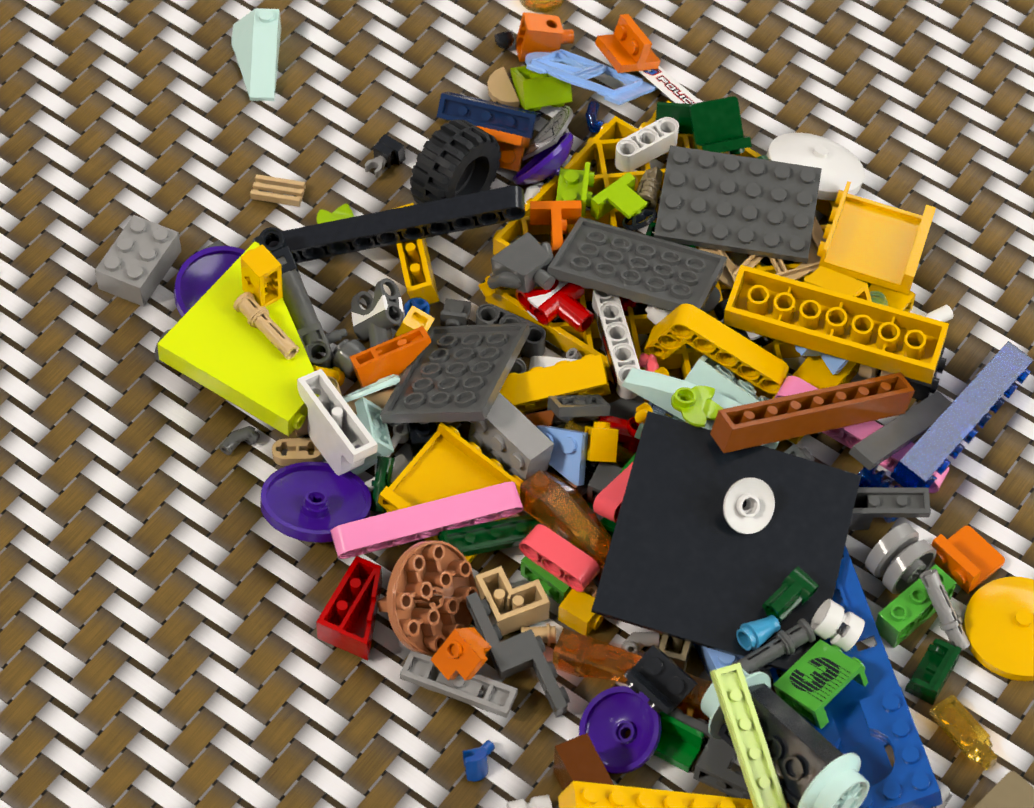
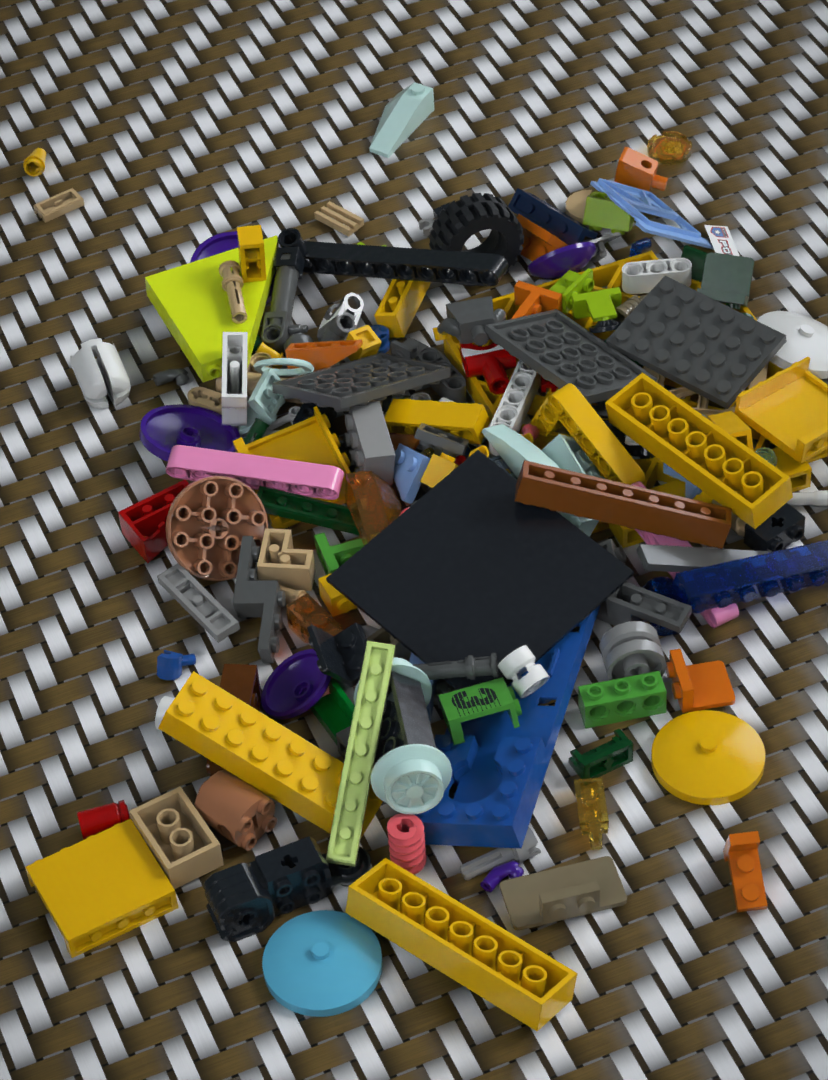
camera: 35 degrees right, 10 degrees down
light grey brick [95,215,182,307] -> none
orange brick [430,627,491,680] -> none
black hinge [494,30,514,49] -> none
coral beam [519,524,601,592] -> none
orange bracket [595,14,661,73] -> none
lime plate [671,386,723,427] -> none
white dish [723,477,775,534] -> none
dark azure cone [736,615,780,650] -> none
dark green piece [762,566,819,623] -> none
light grey pin [920,569,970,651] -> none
none -> white cylinder [70,338,131,409]

